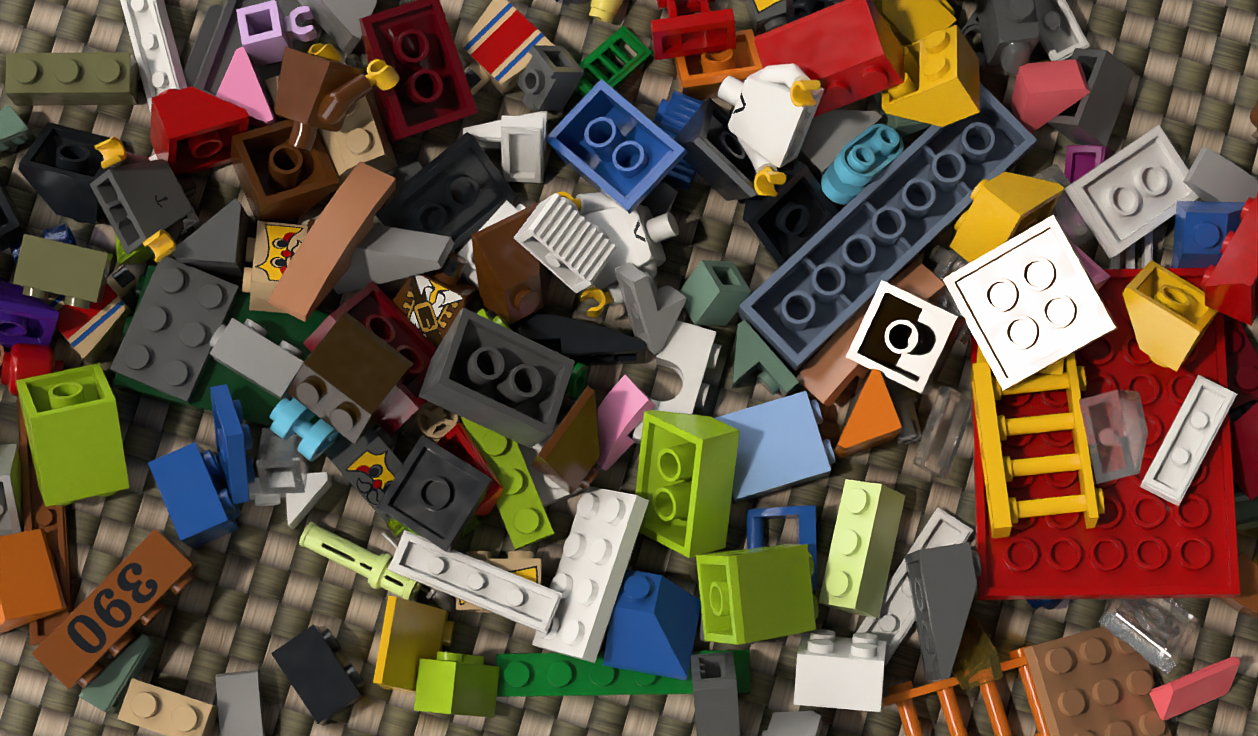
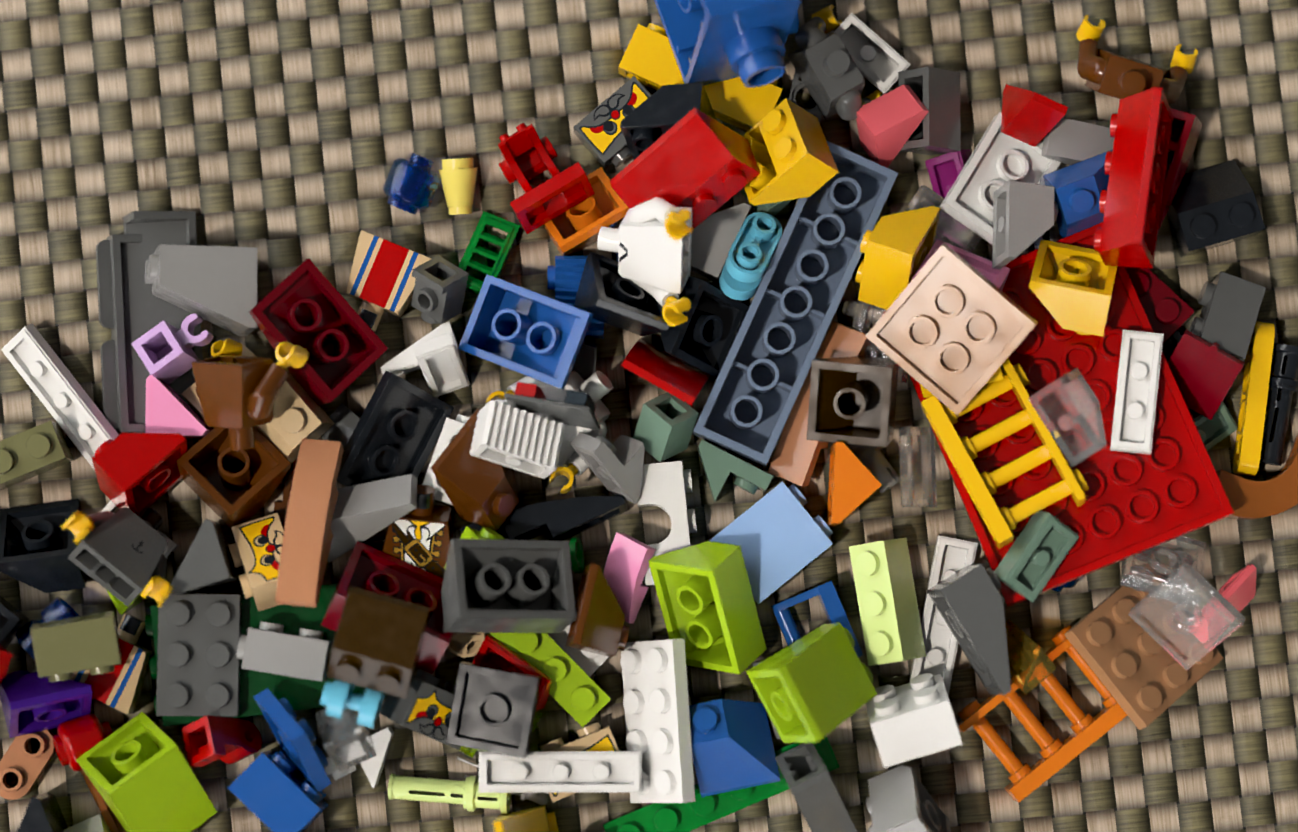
camera: 25 degrees left, 5 degrees up
none -> red leg [182,716,262,767]
none -> dark grey piece [504,382,600,430]
none -> red slope [621,338,709,406]
none -> light grey slope [992,180,1058,270]
none -> sand green slope [994,510,1079,603]
none -> red slope [1001,84,1069,147]
none -> clear plate [1128,562,1245,671]

